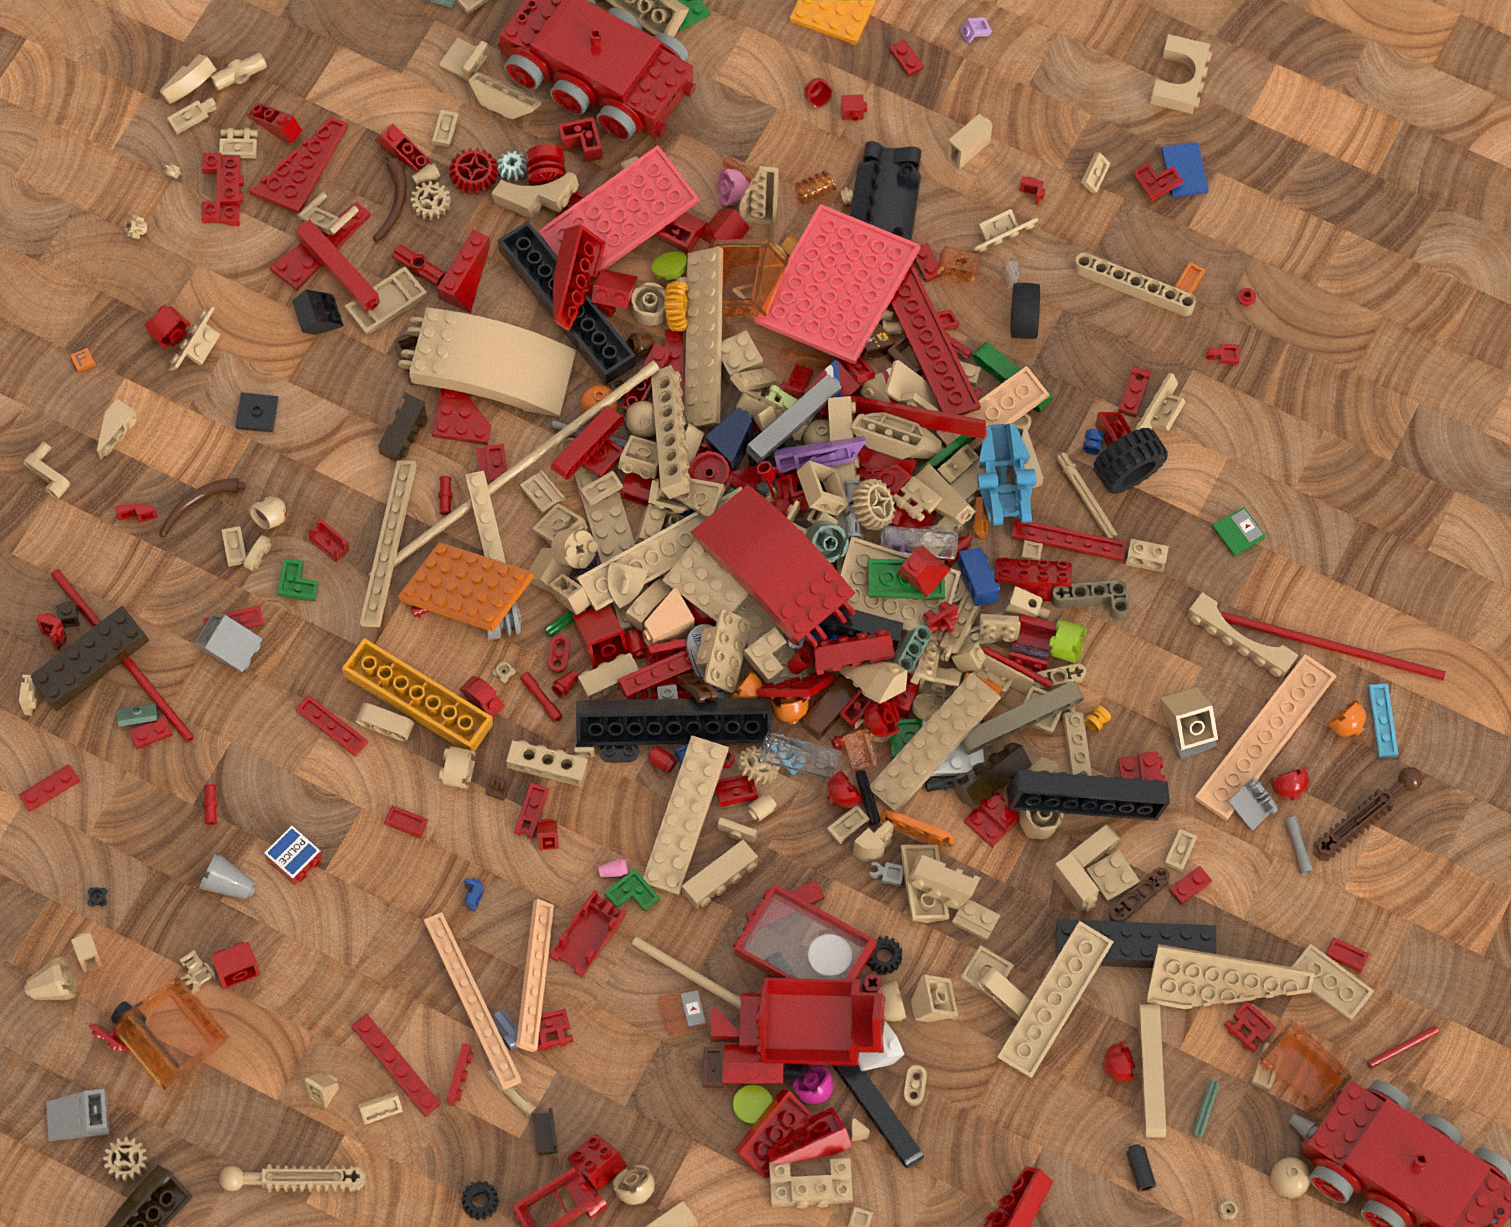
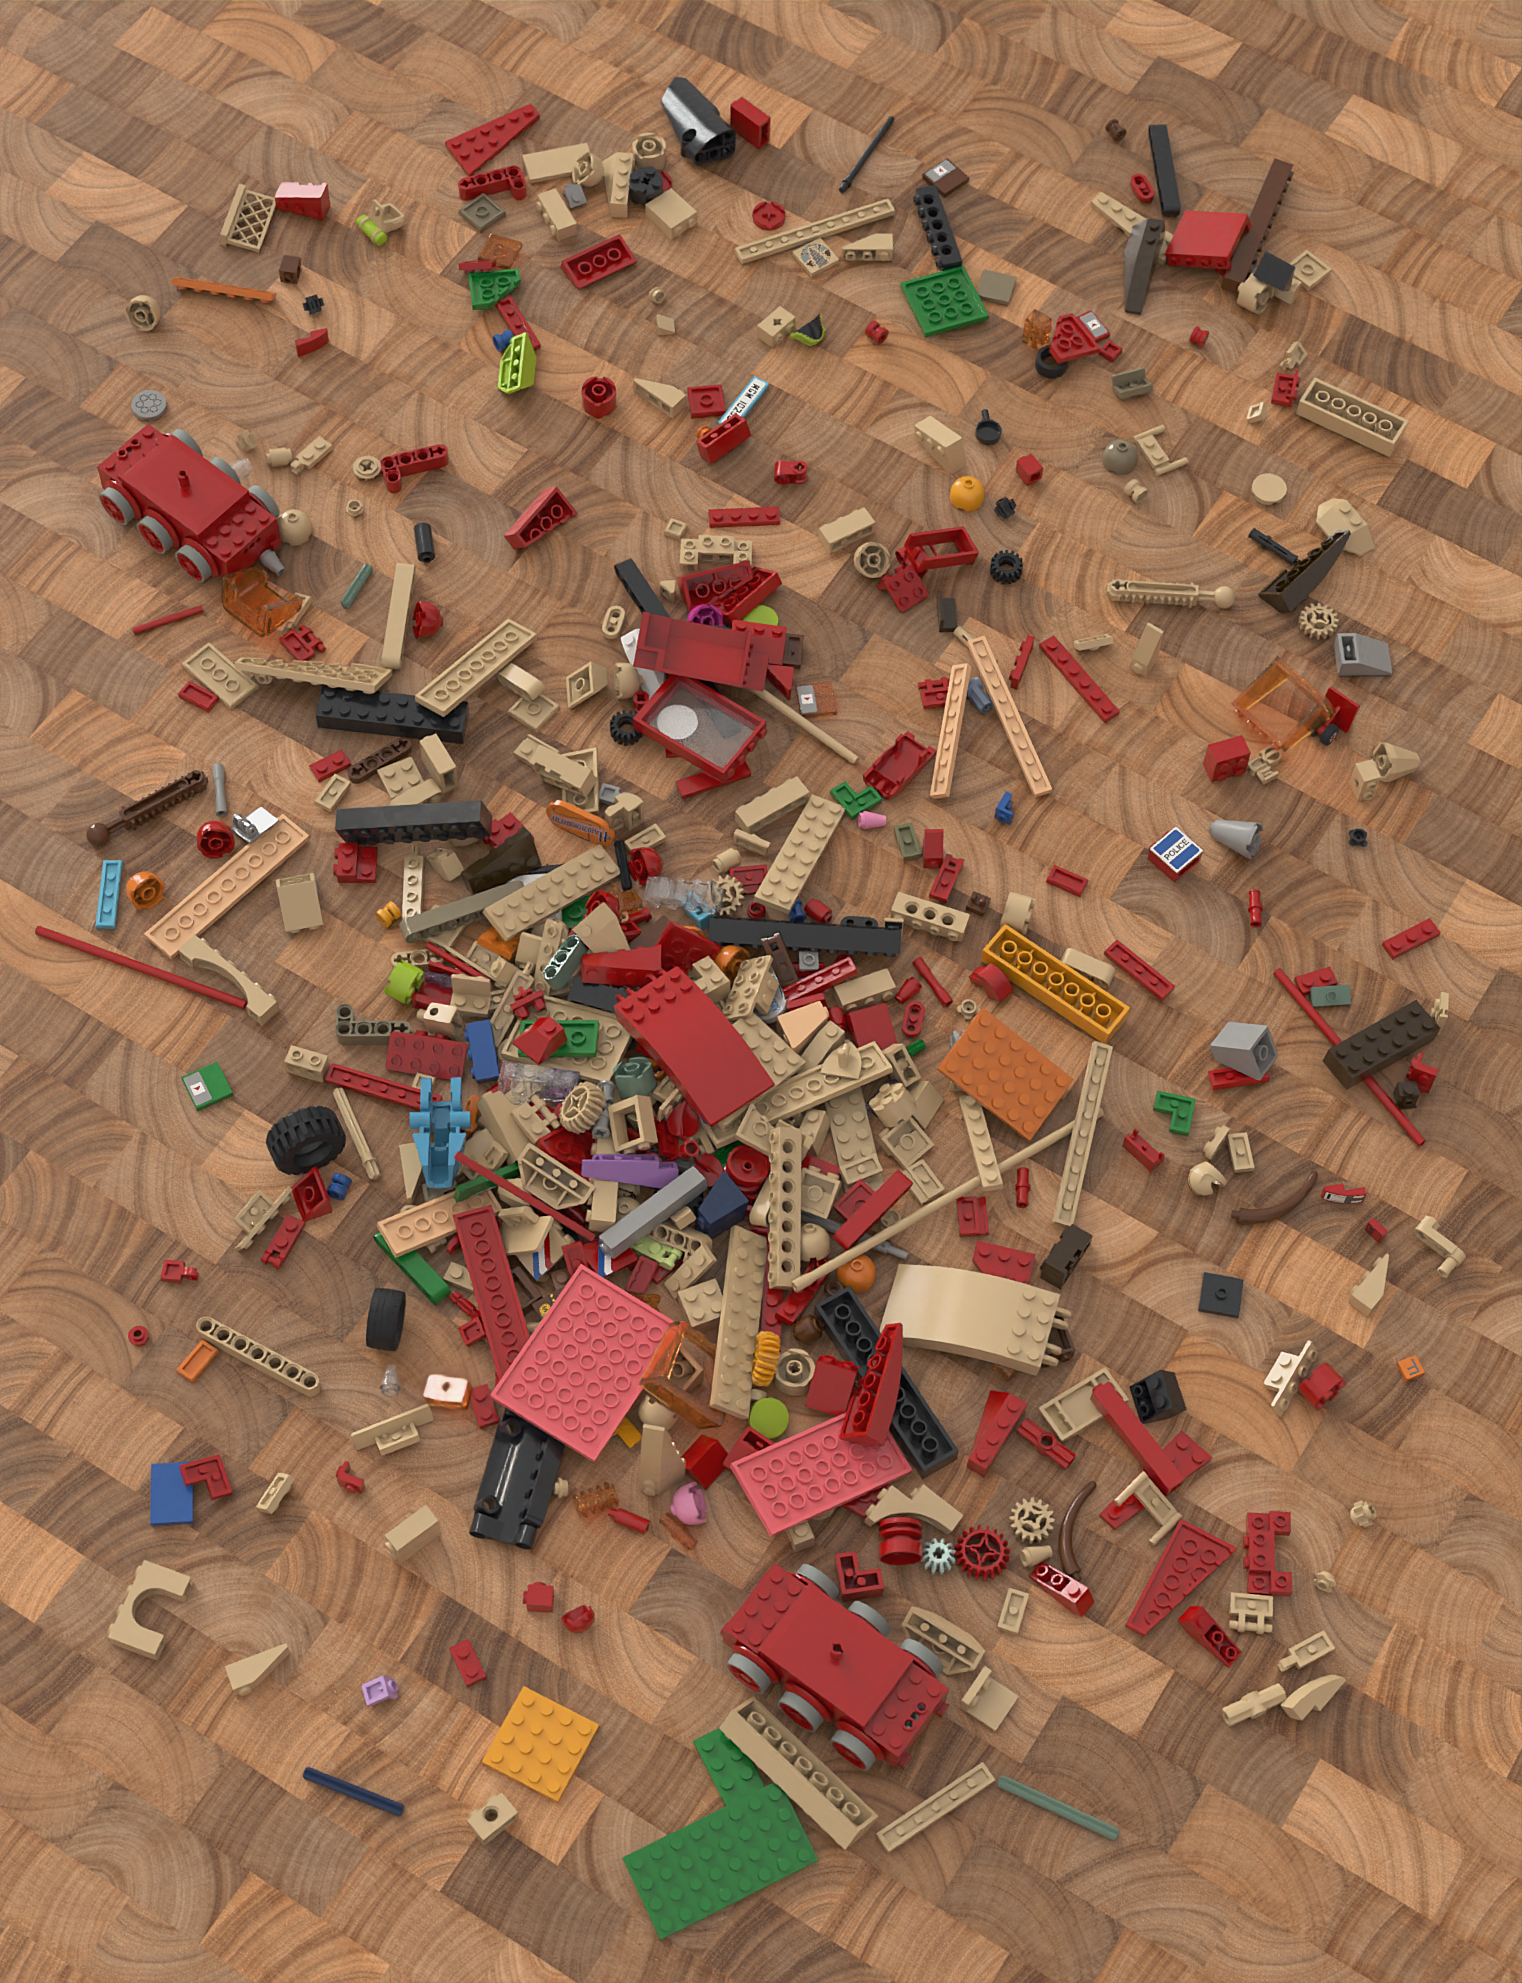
camera: 175 degrees left, 5 degrees down
none -> tan slope [225,1643,290,1696]
none -> red cylinder [608,1508,651,1535]
none -> olive plate [894,822,922,861]
none -> red tile [1365,1218,1388,1244]

